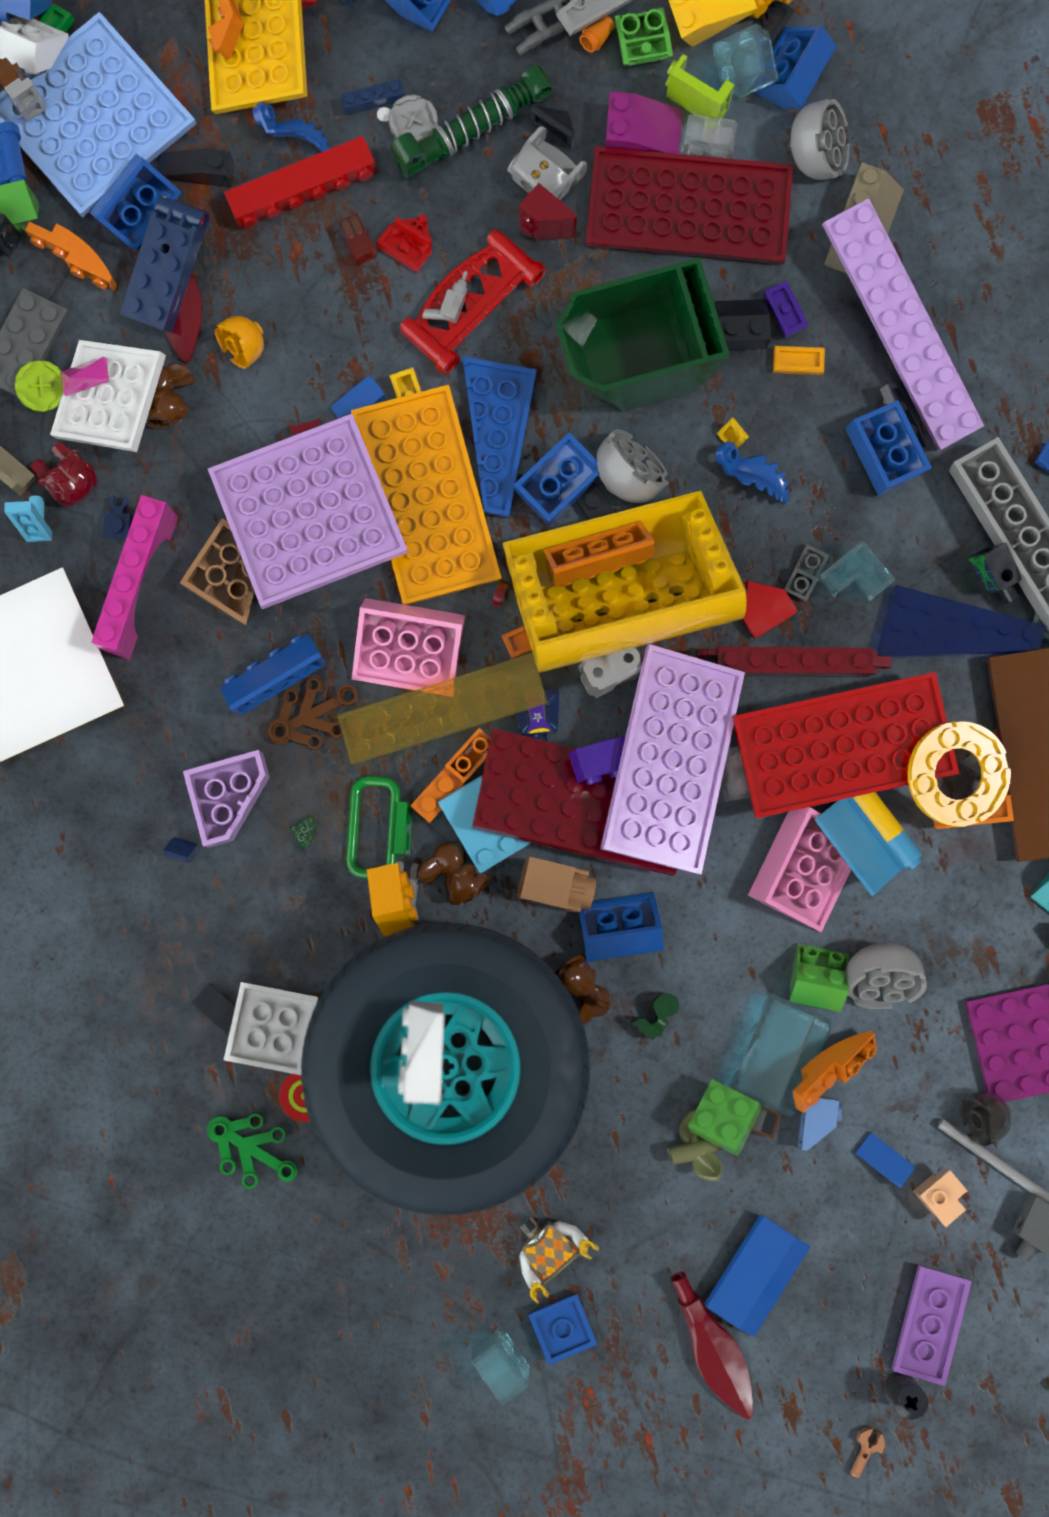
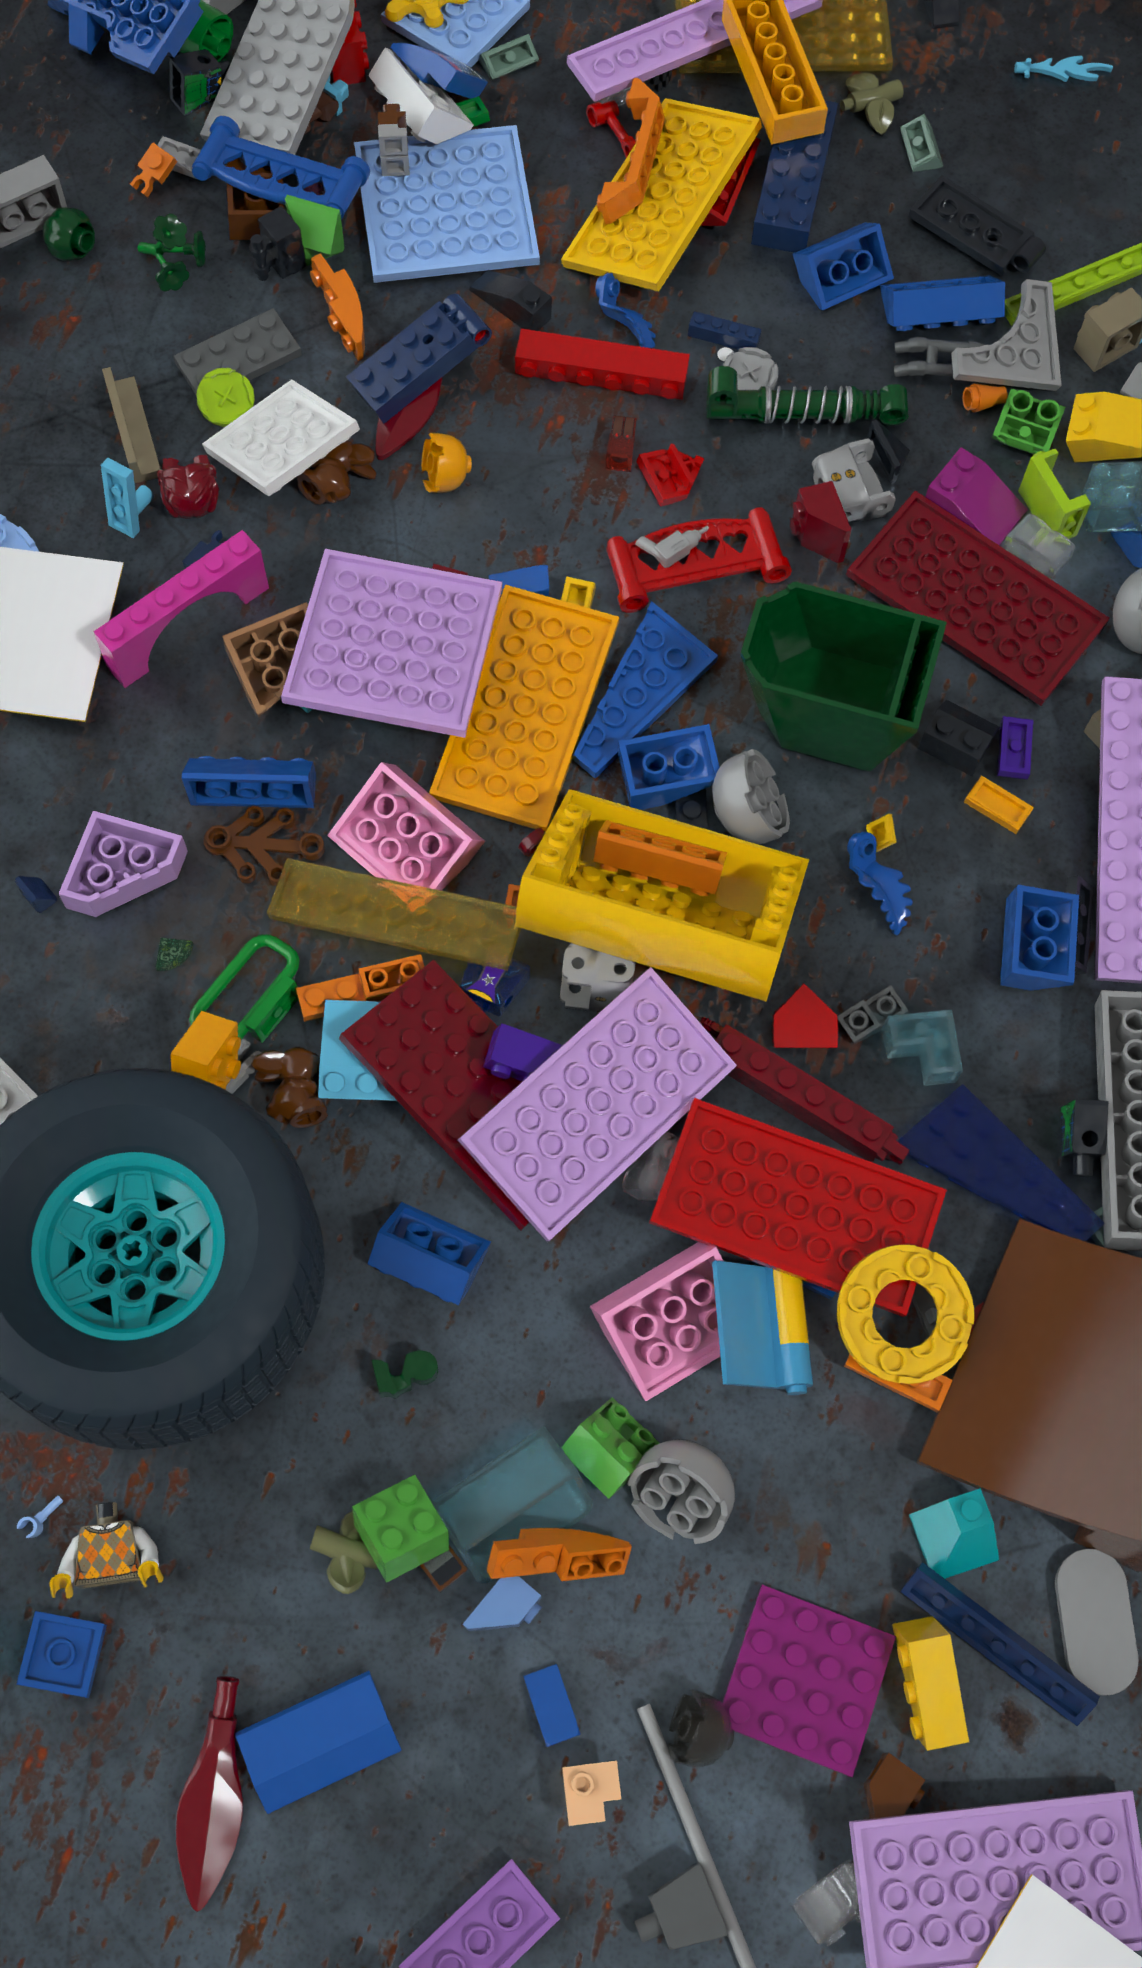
camera: 30 degrees right, 15 degrees down
dark pink slope [62,357,109,396] -> none
blue slope [89,154,182,251] -> none
white slope [399,1002,444,1103] -> none
medium nougat piece [515,857,596,913] -> none
reddish brown animal [555,954,611,1024] -> none
none -> light blue hand [17,1495,63,1538]

